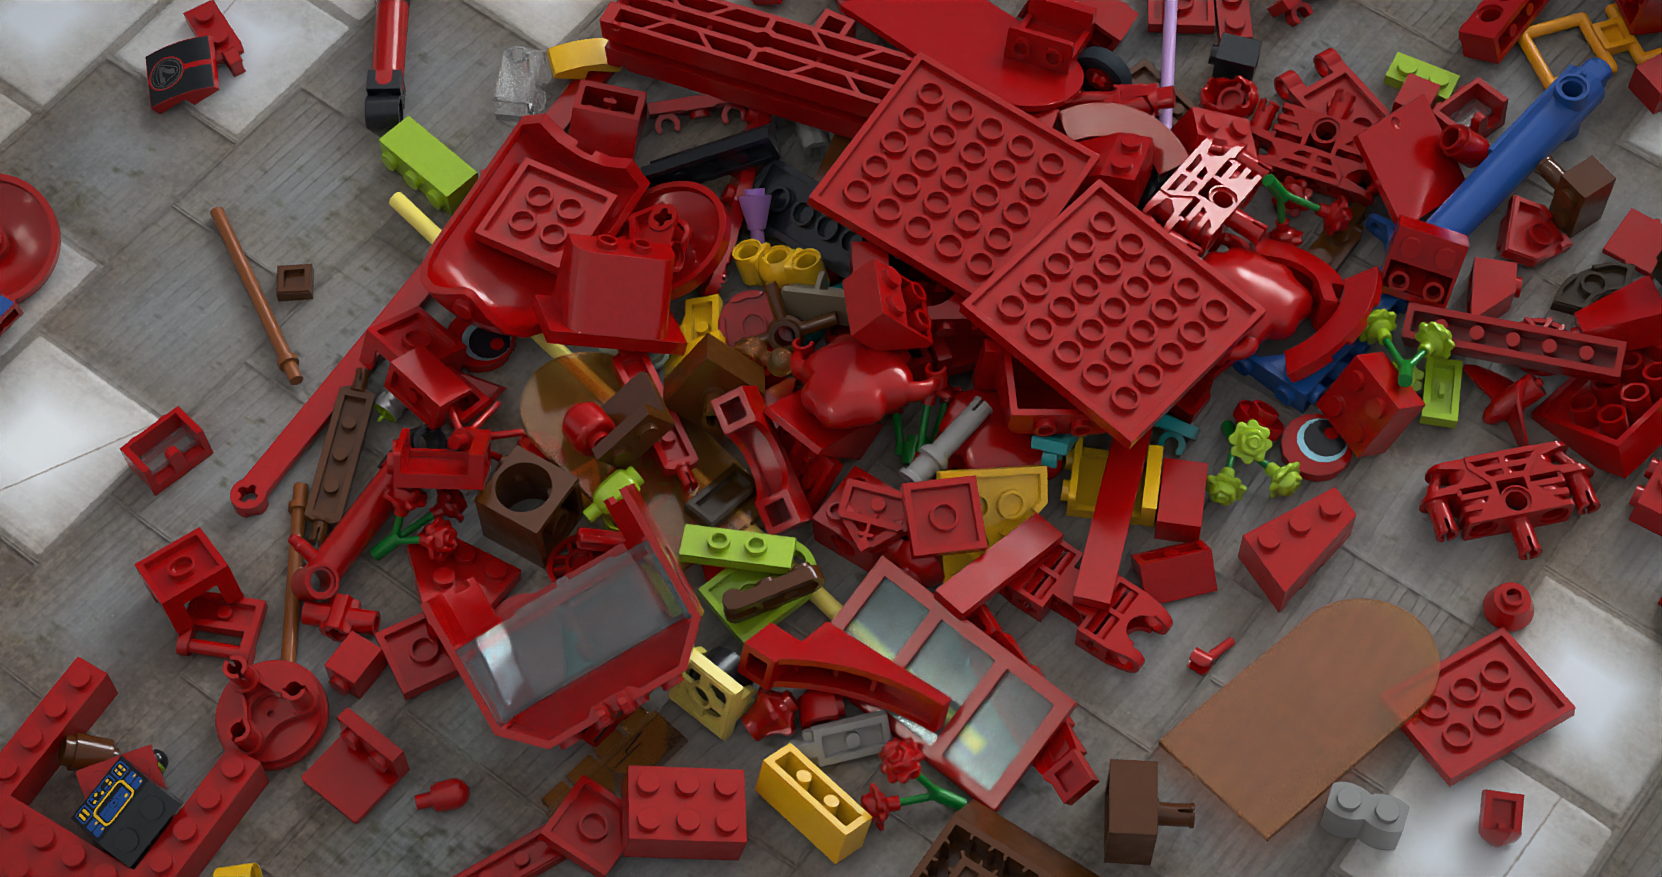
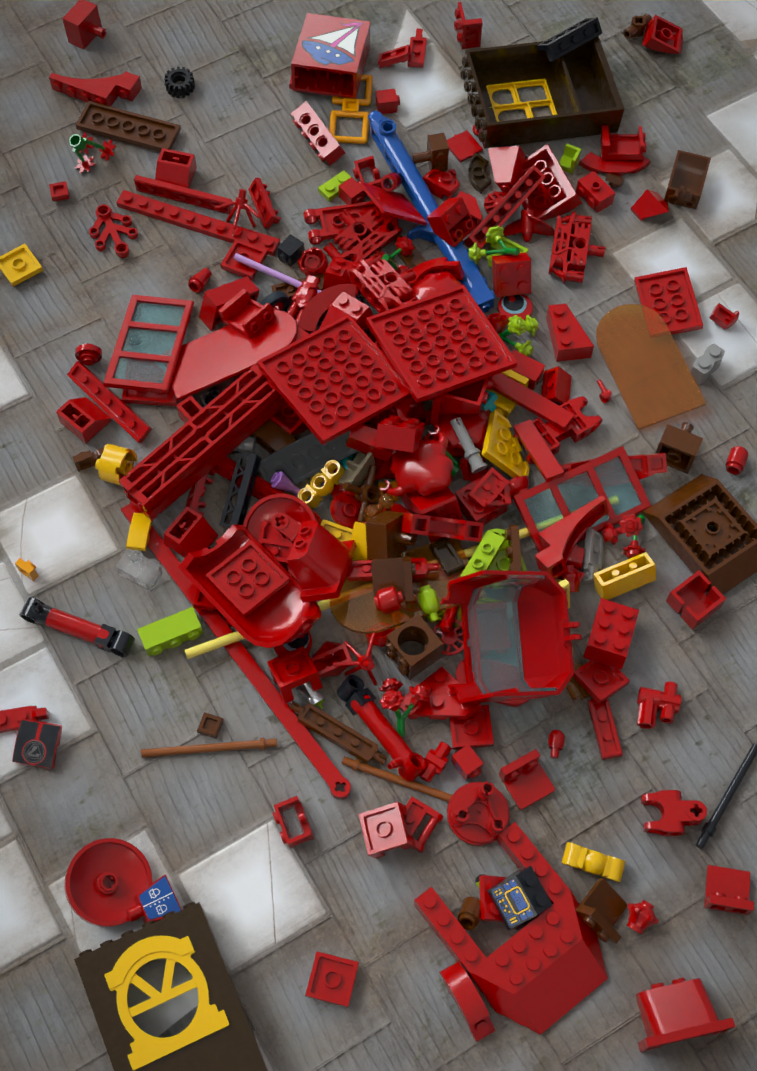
camera: 70 degrees left, 5 degrees up
red panel [384,345,471,431] -> none
red panel [387,428,491,490] -> none
red plate [900,475,988,560] -> none
red tile [1284,266,1383,383] -> none
red cone [1482,582,1534,631] -> none

